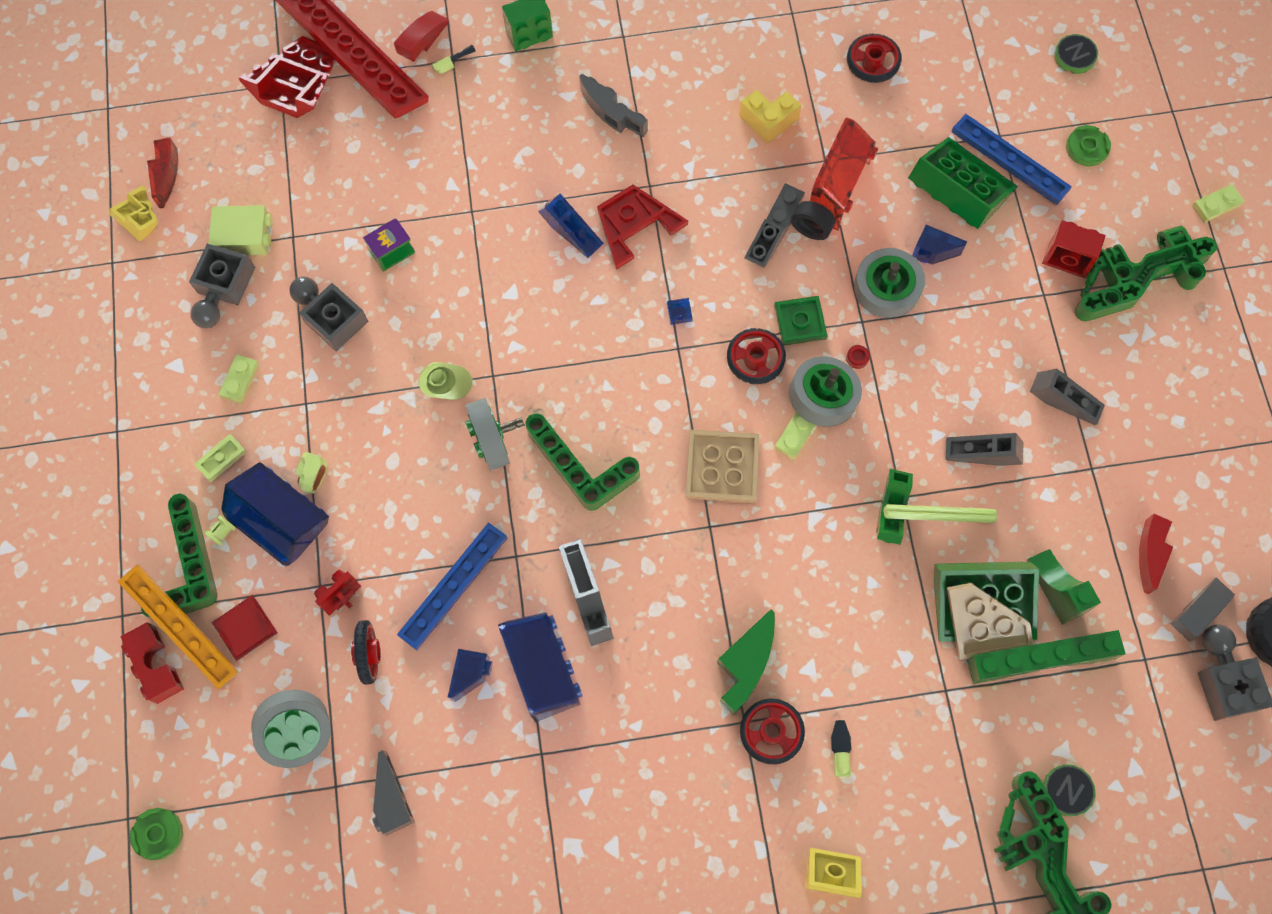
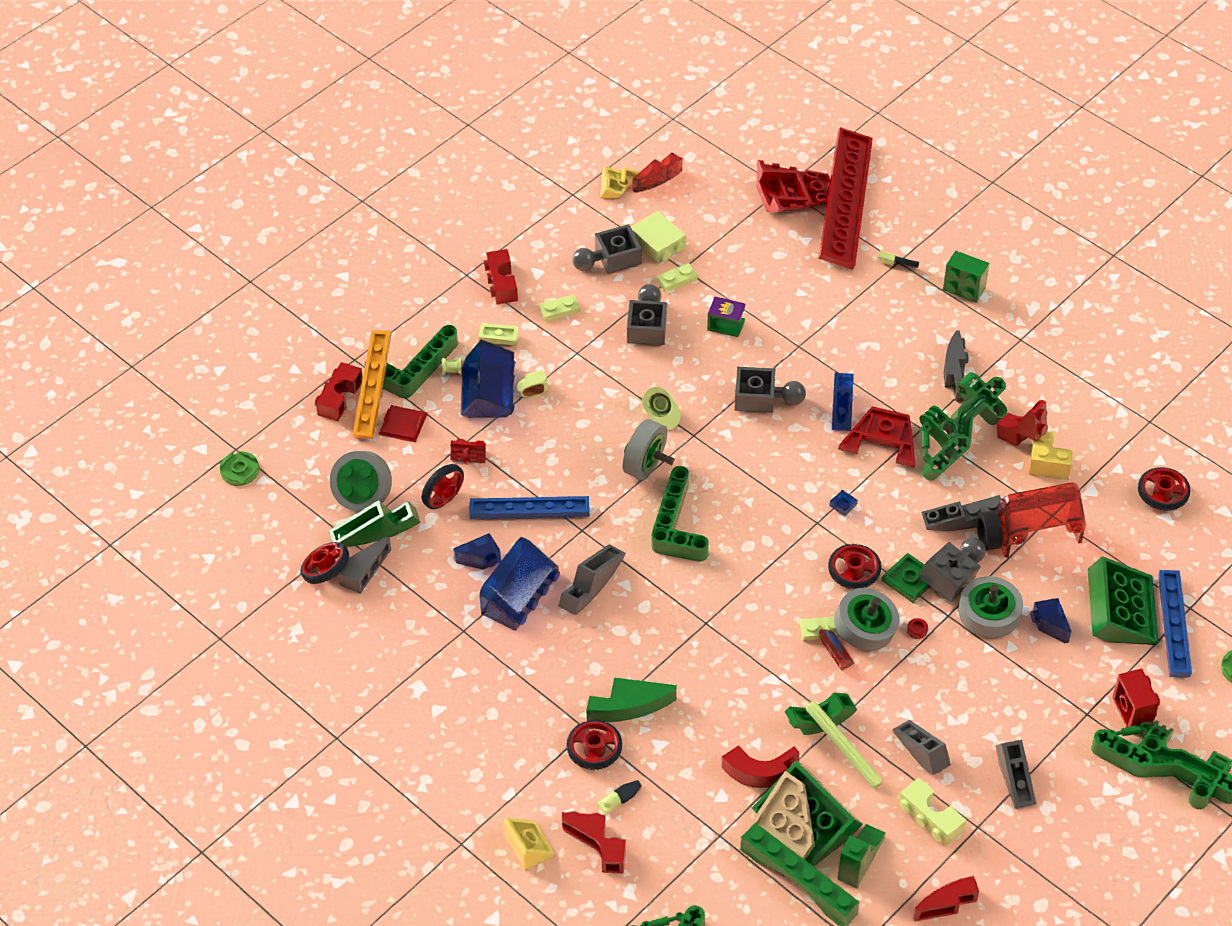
camera: 50 degrees right, 20 degrees down
red slope [394,11,449,62] -> none
tan plate [686,430,759,503] -> none
none -> wheel [300,542,349,584]
none -> green slope [329,500,421,547]
none -> red arch [483,249,518,305]
none -> red arch [561,811,626,874]
none -> yellowish green plate [657,263,698,293]
none -> red arch [721,745,800,788]
none -> dark grey brick [734,366,806,413]
none -> clear red slope [819,629,854,671]
none -> yellowish green arch [899,777,966,846]
none -> green beam [919,372,1008,481]
none -> dark grey brick [919,538,986,602]
none -> red arch [997,400,1048,447]

